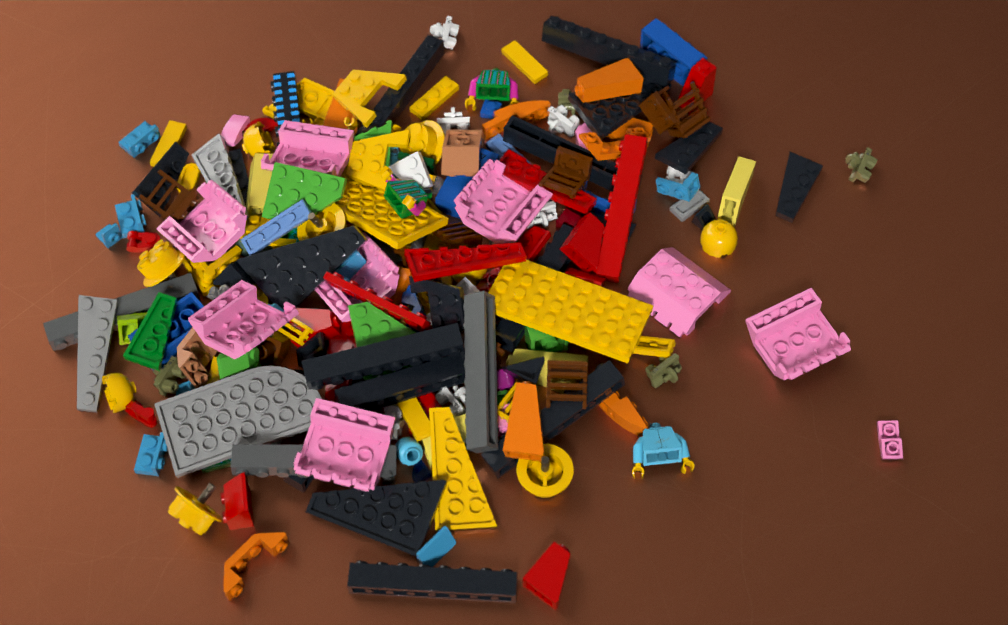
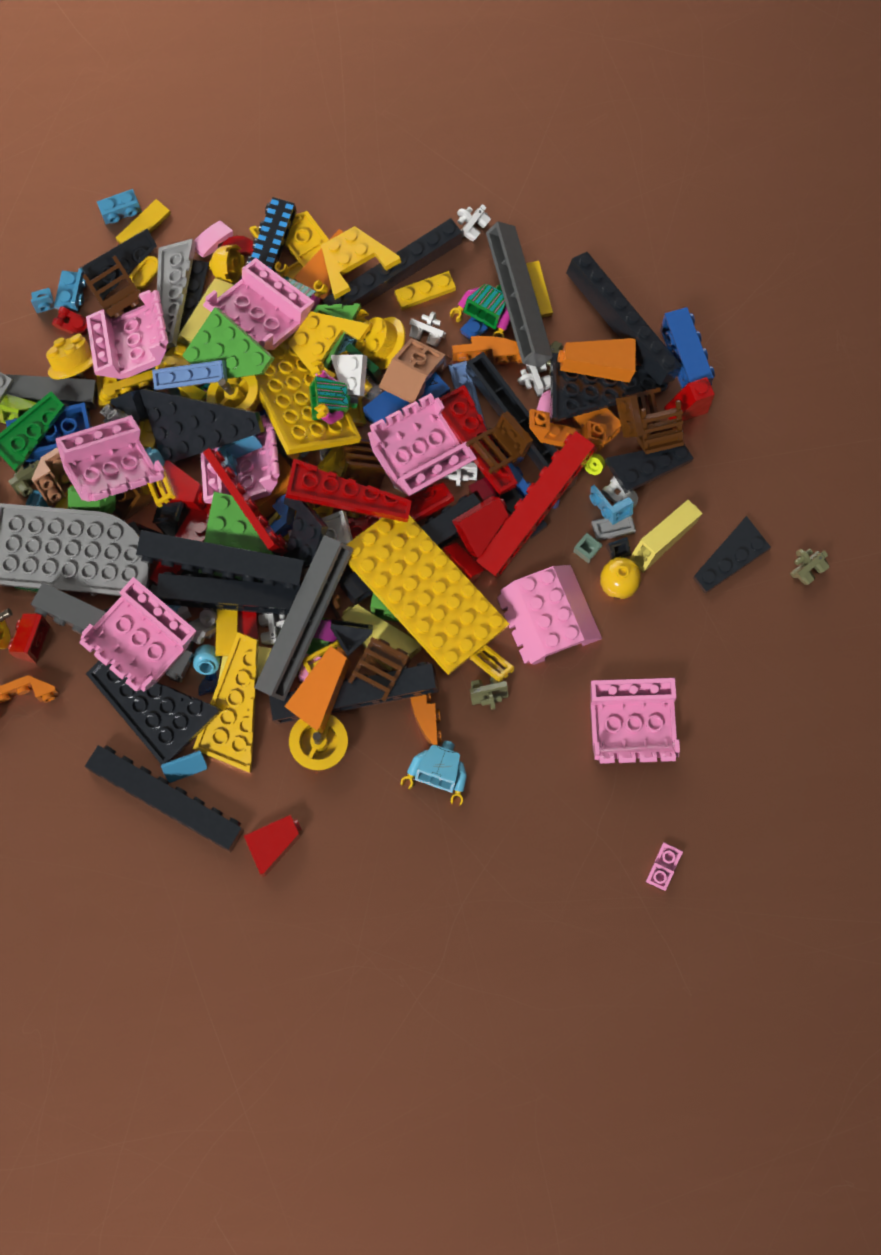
camera: 25 degrees right, 15 degrees up
none -> dark grey brick [486,221,553,367]
none -> sand green slope [573,533,603,564]
none -> neon yellow tile [584,453,605,475]

